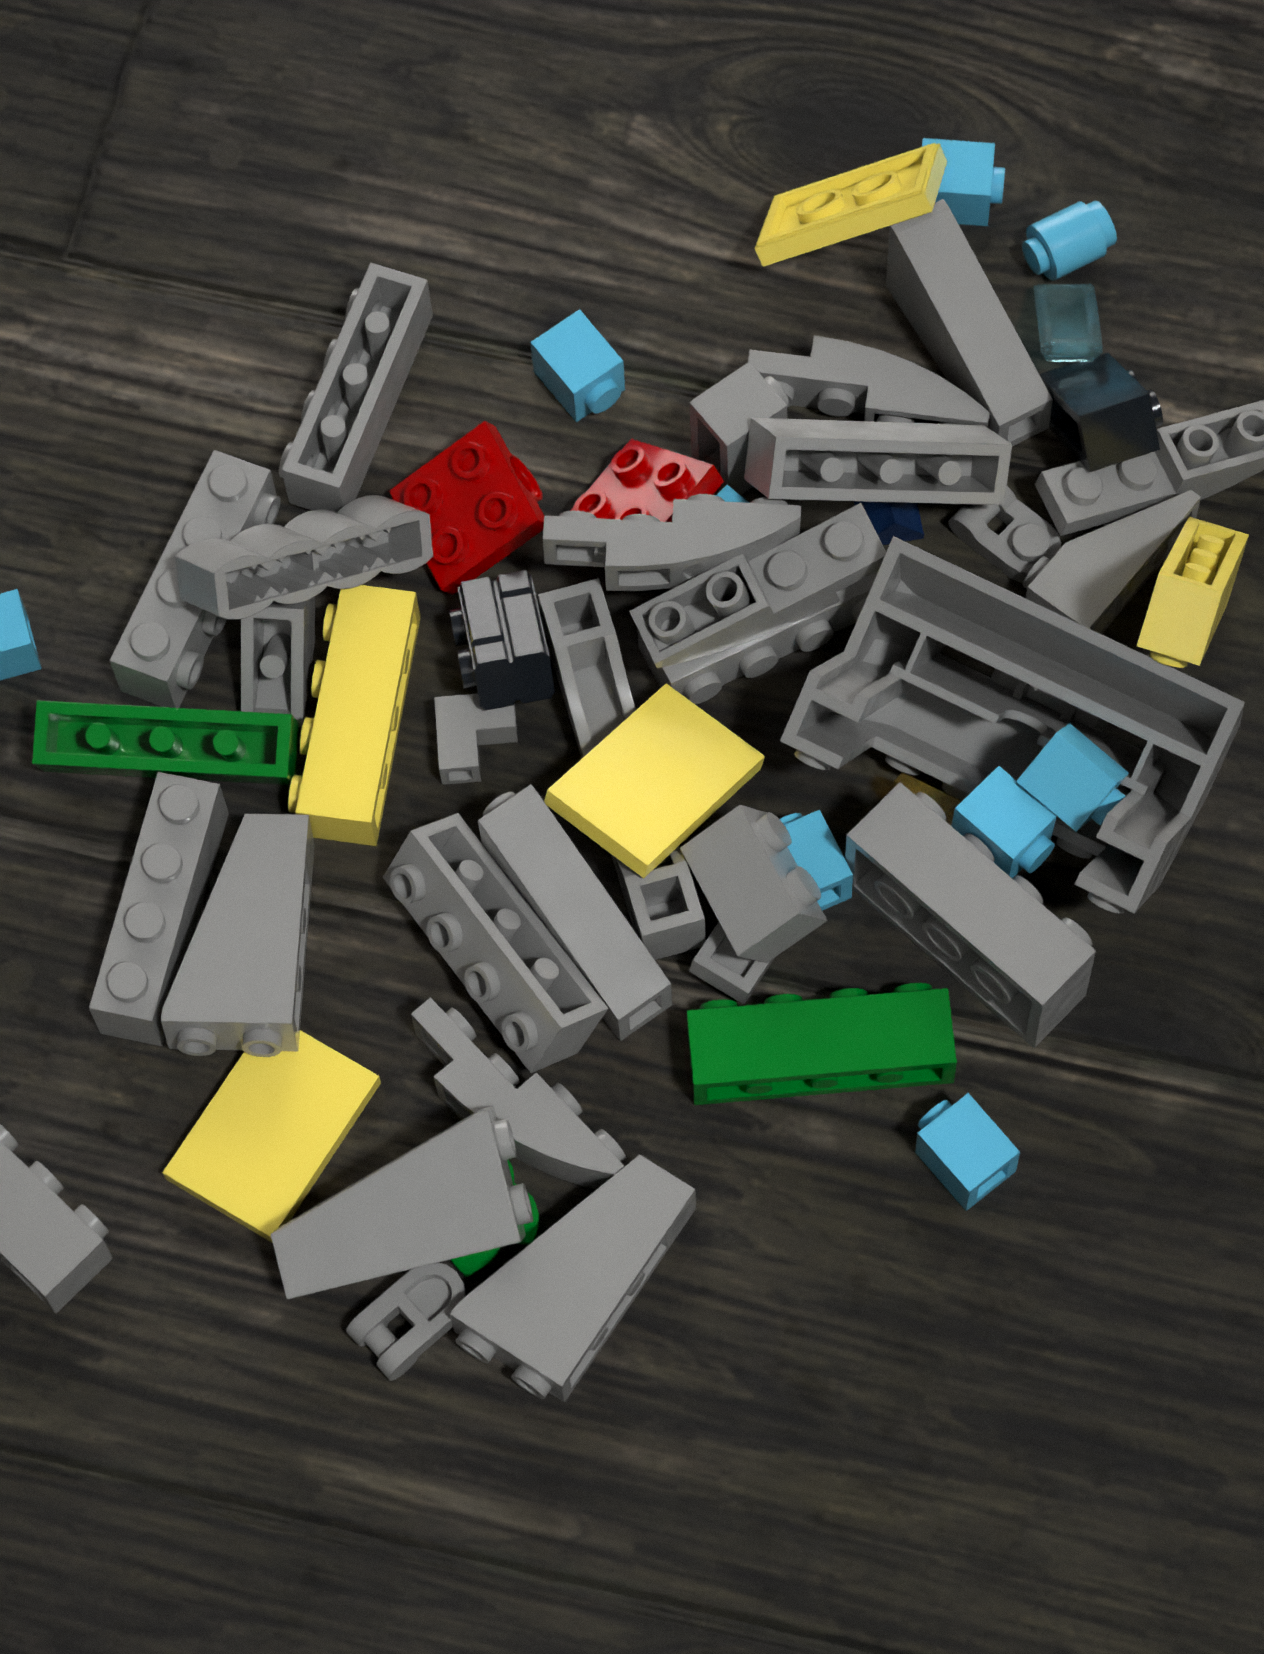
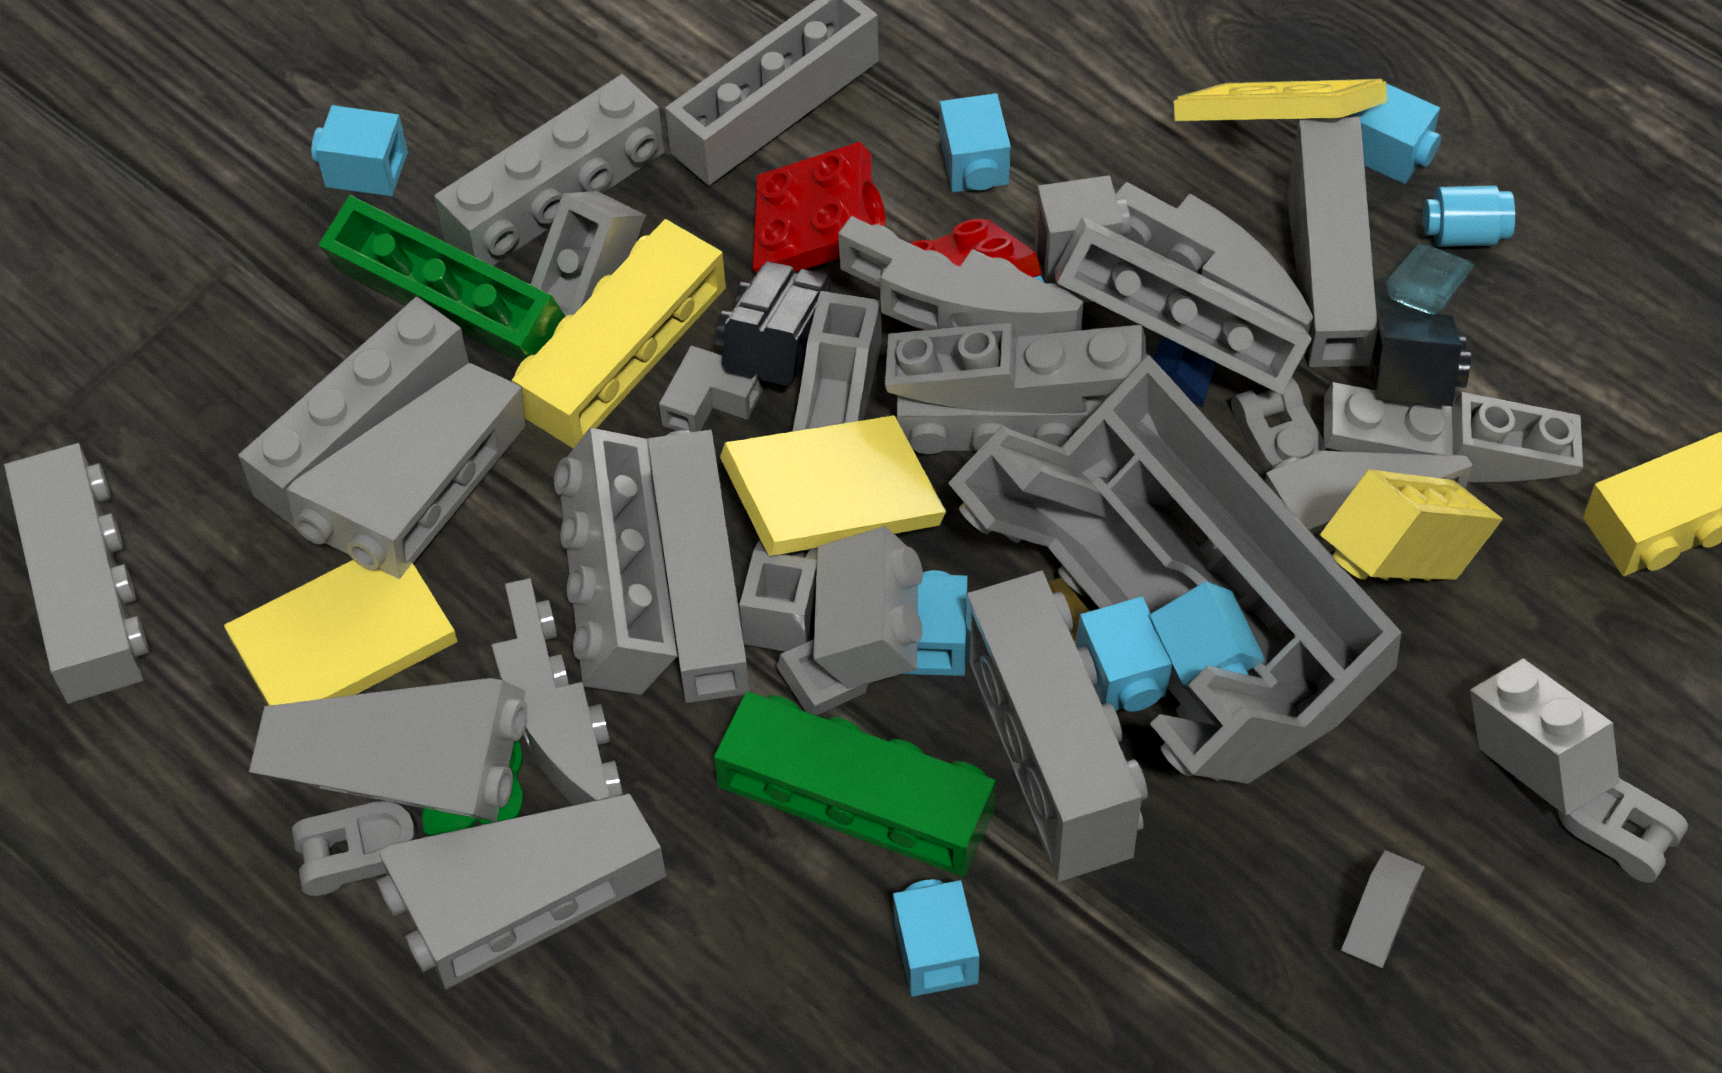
camera: 25 degrees right, 10 degrees down
light grey brick [175,495,433,619] -> none

